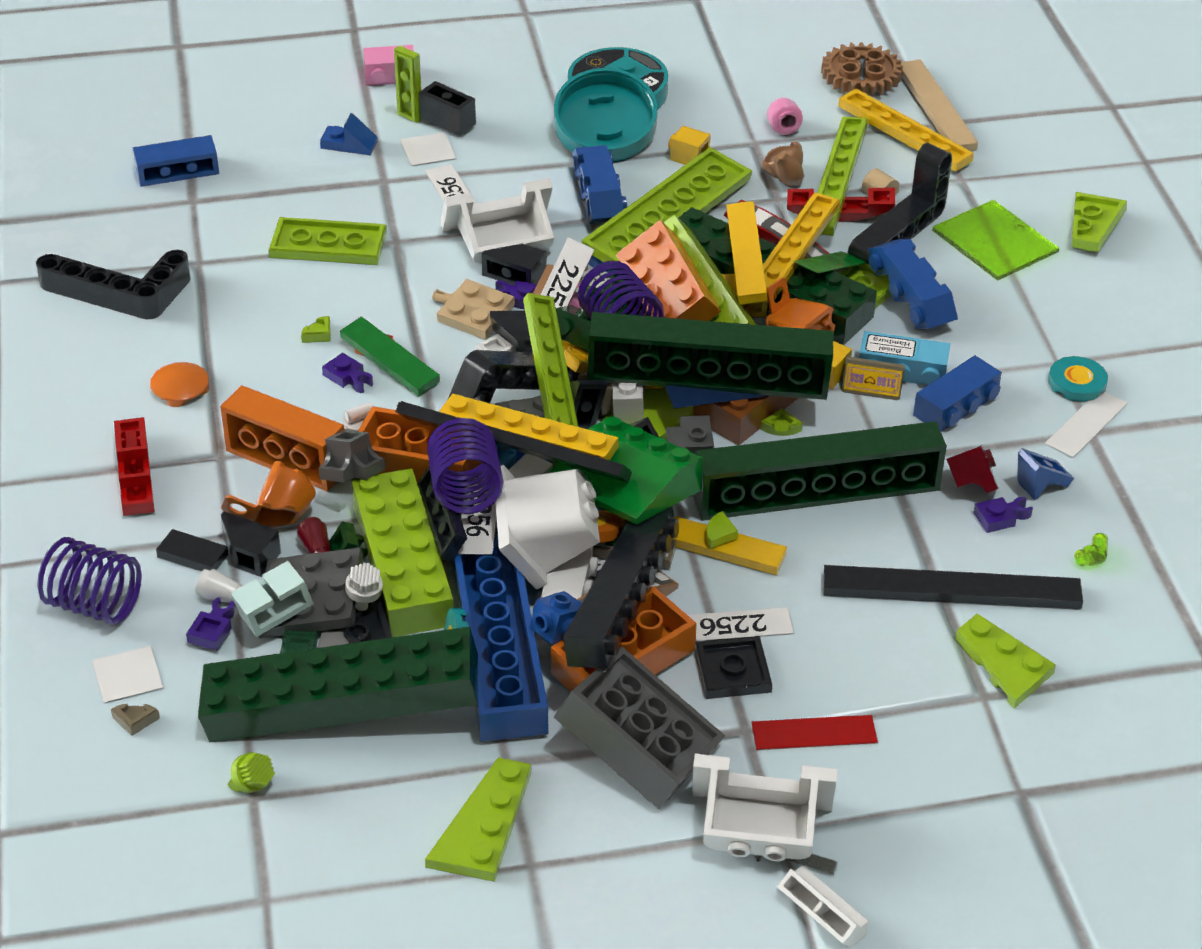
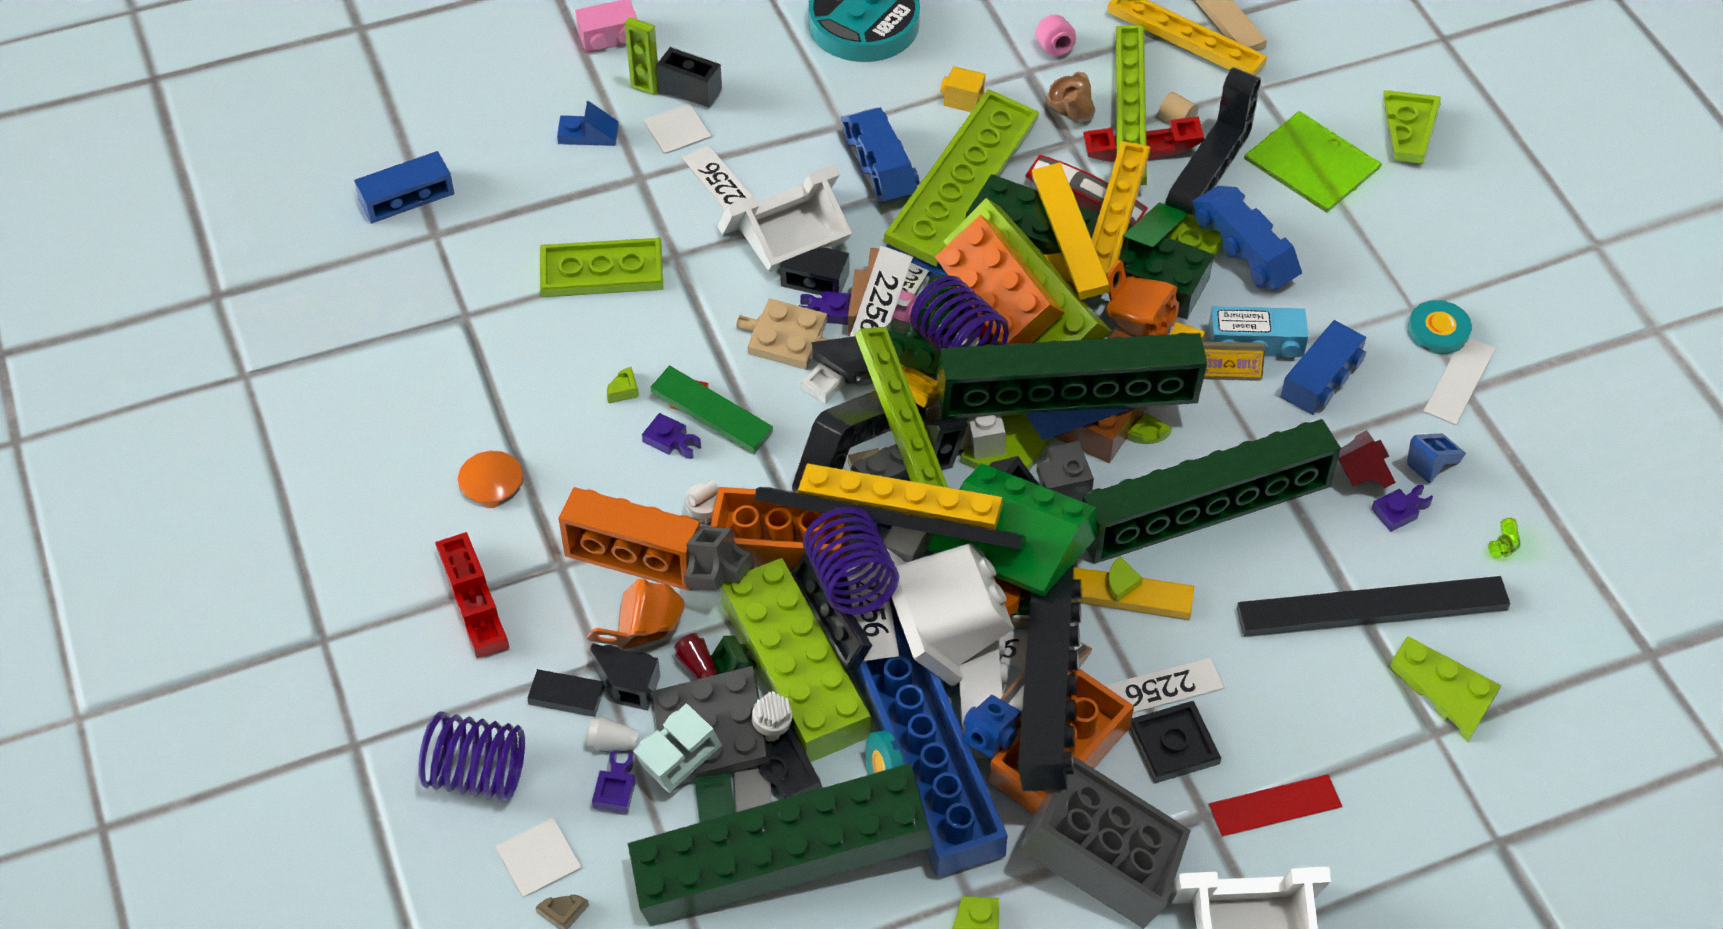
camera: 10 degrees left, 10 degrees up
black beam [36,249,191,320] -> none
teal piece [554,68,657,162] -> none

